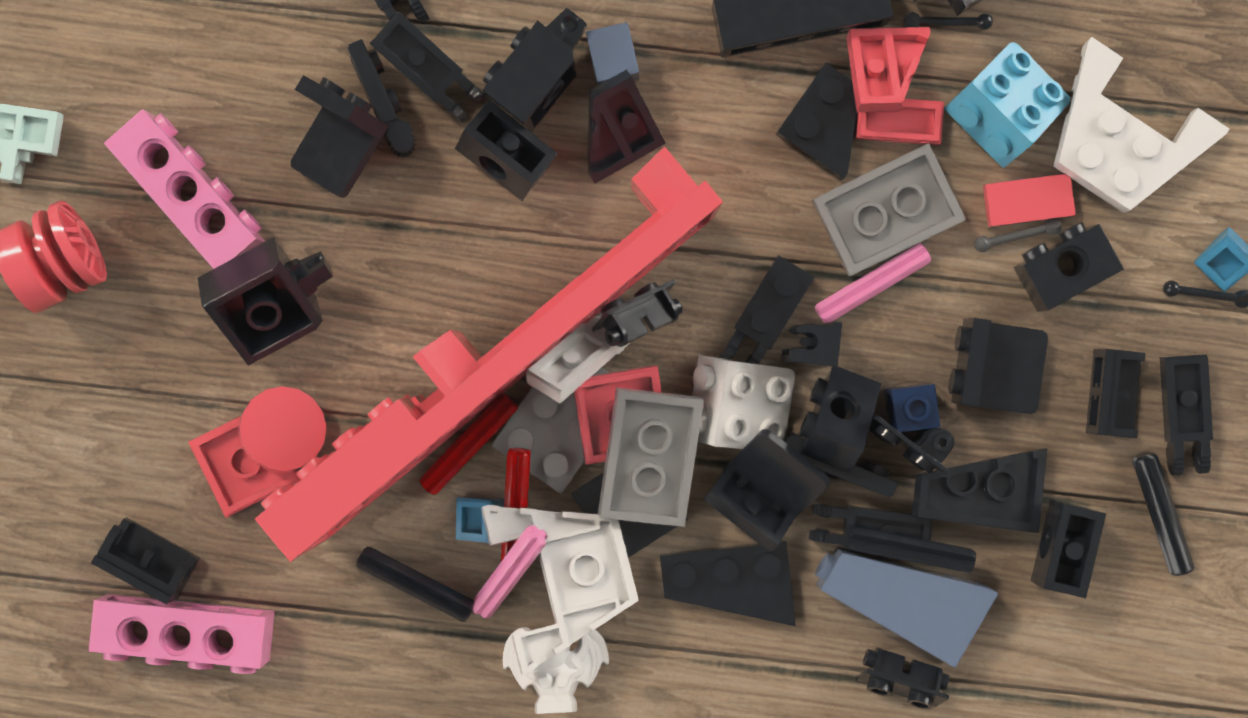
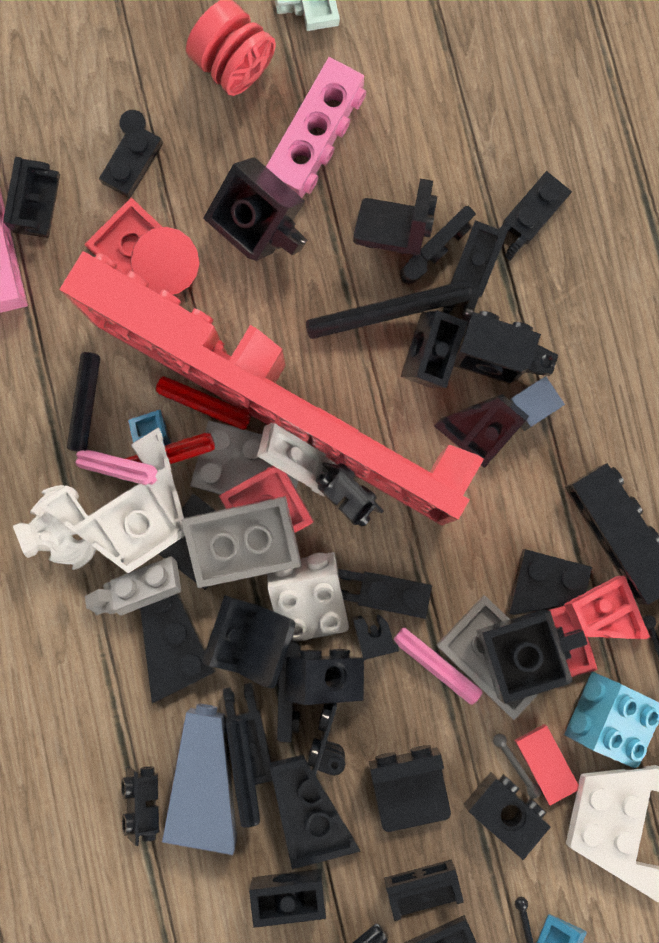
camera: 70 degrees right, 5 degrees down
dark blue brick [884,383,941,432] -> none
none -> light grey hinge [85,556,182,616]
none -> black hinge [99,110,163,199]
none -> black axle [306,280,472,339]
none -> black hinge [476,610,588,704]

